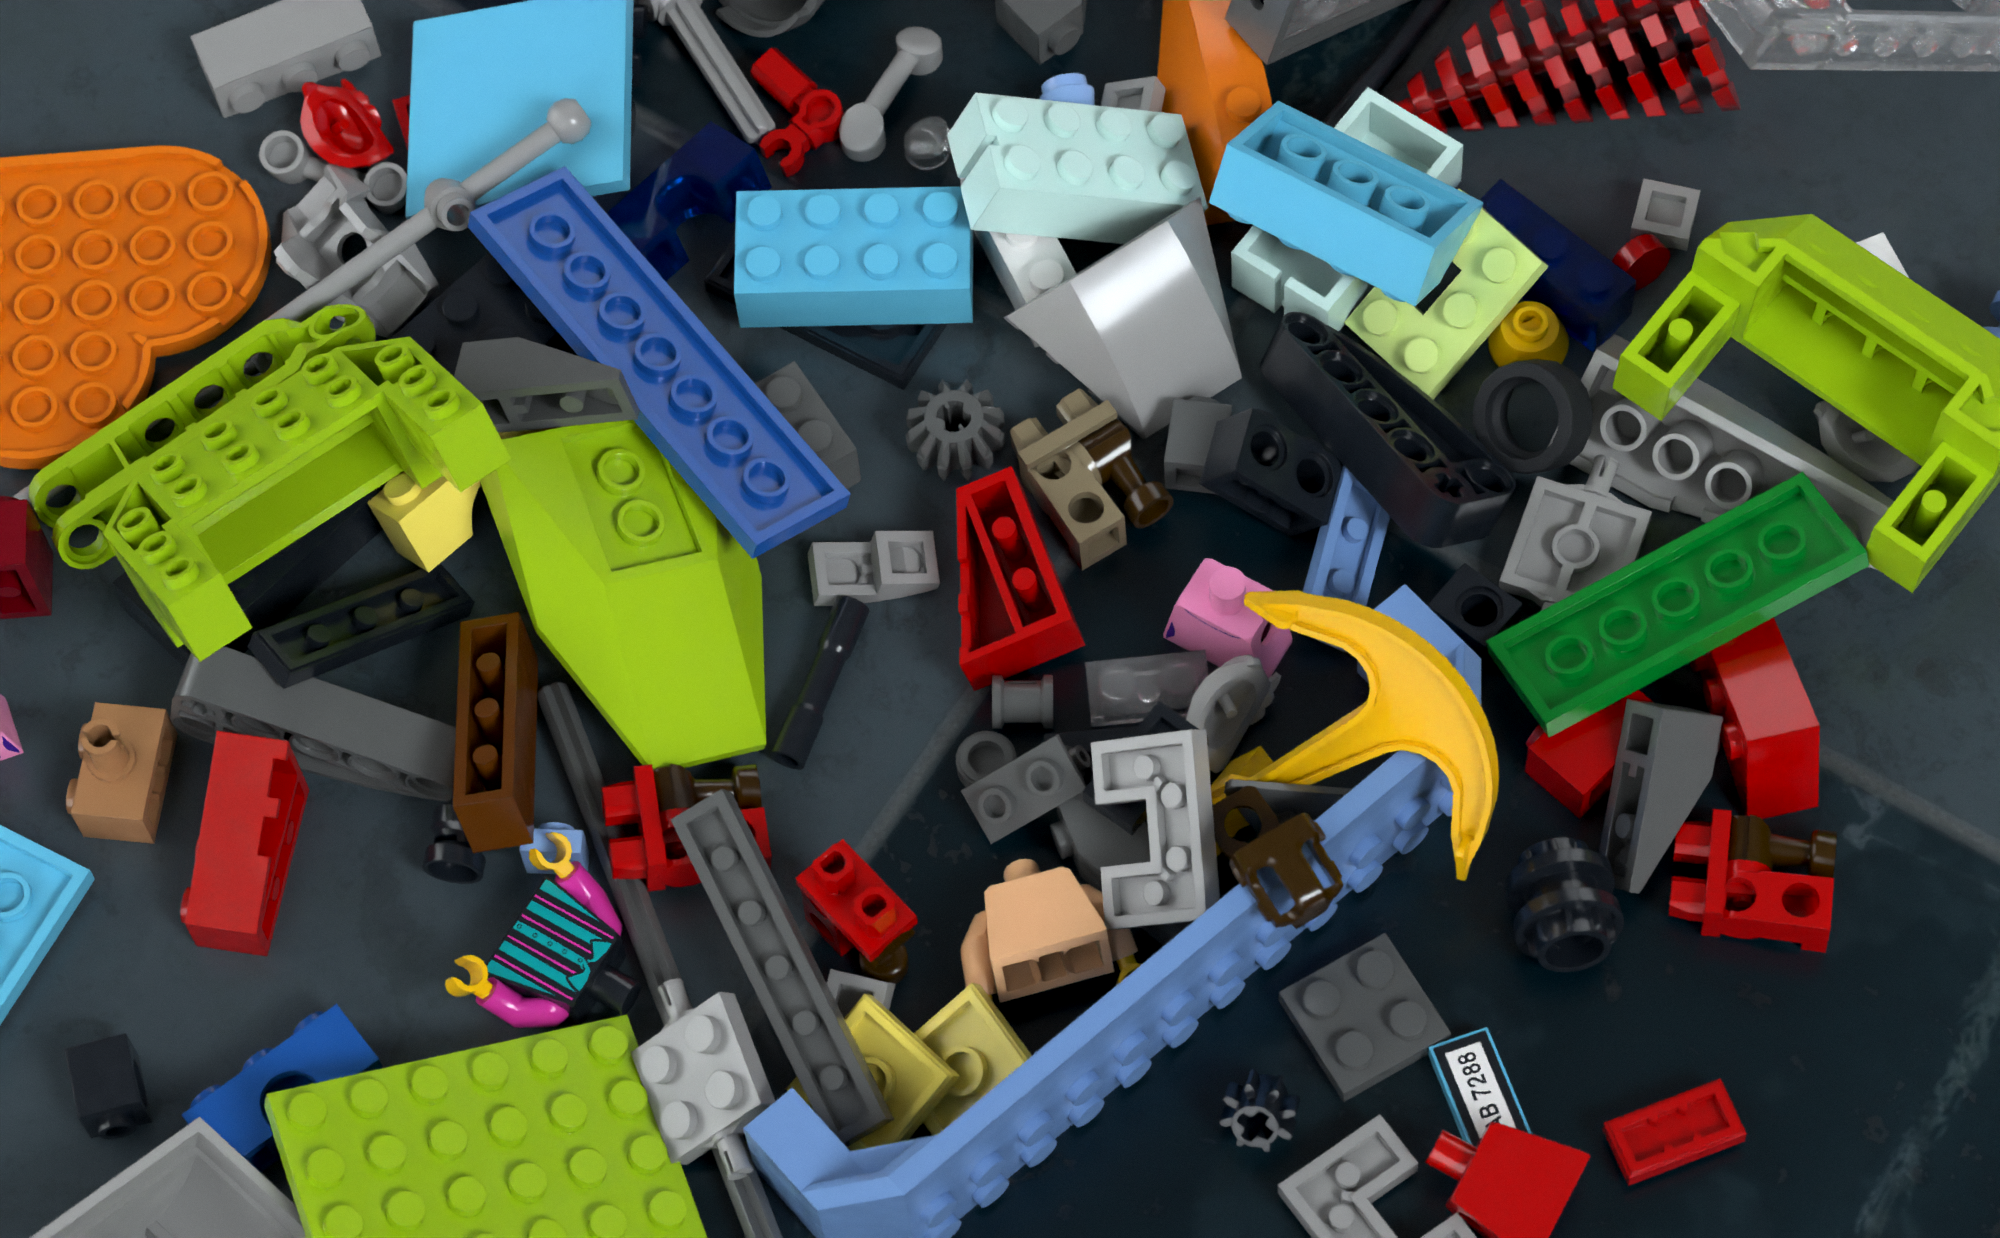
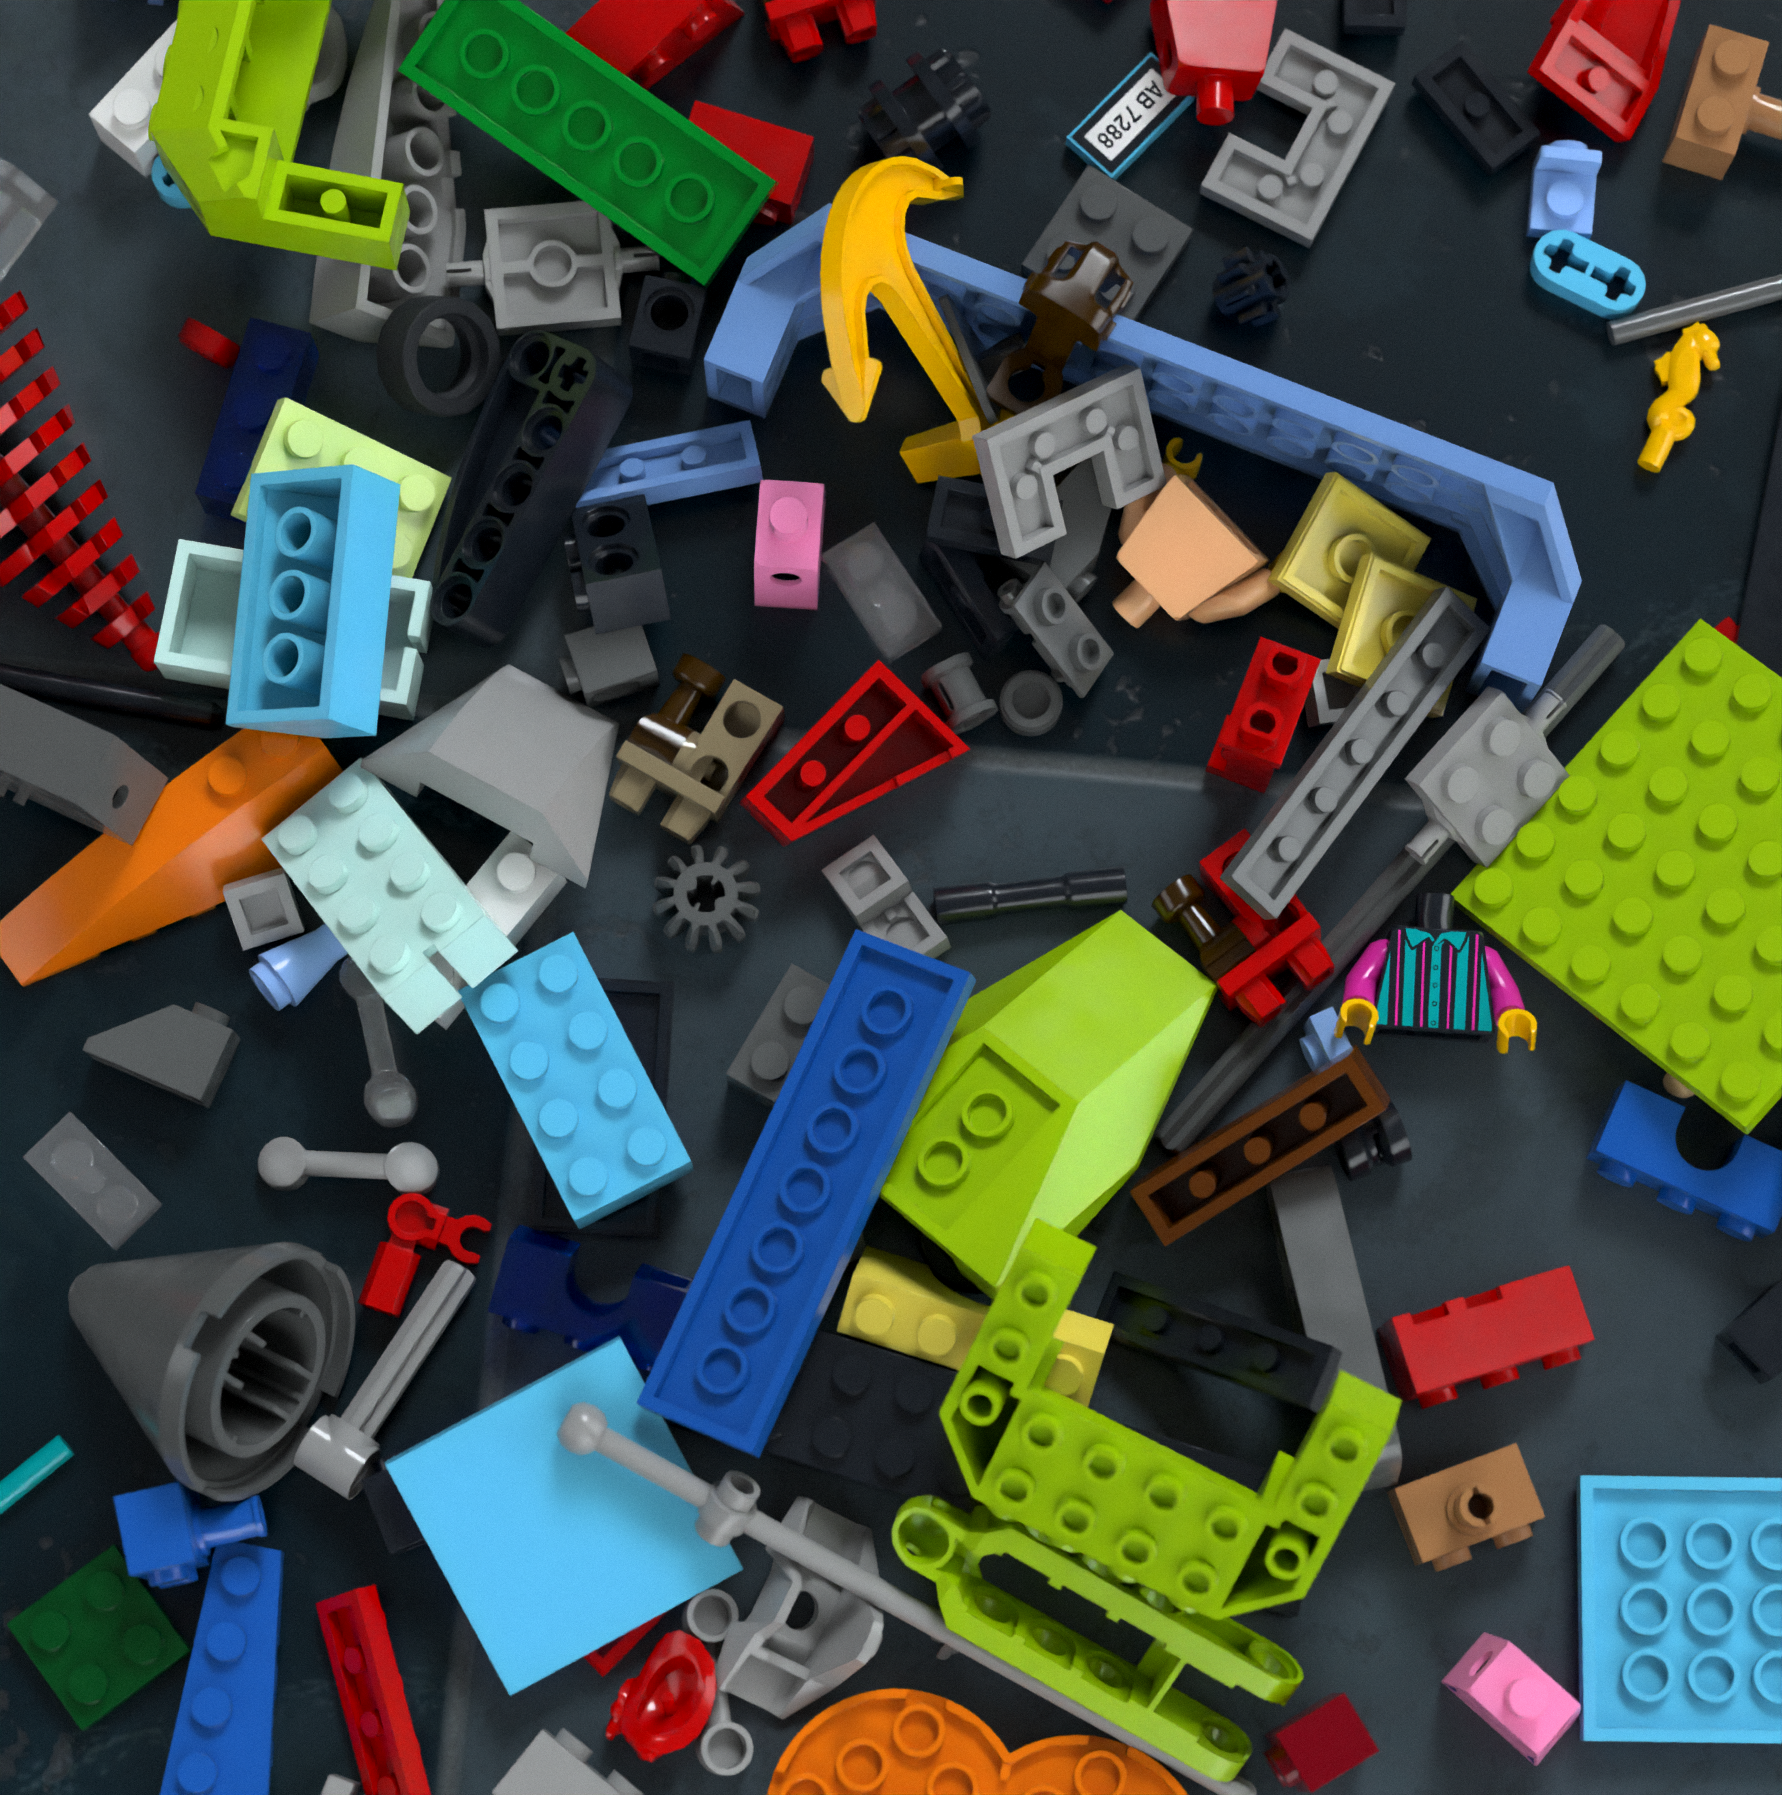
camera: 125 degrees left, 15 degrees up
dark grey slope [454,337,640,433] -> none
light grey hat [1186,655,1281,774] -> none
yellow cone [1488,301,1569,367] -> none
dark grey slope [1599,699,1723,894] -> none
light grey plate [1630,178,1701,251] -> none

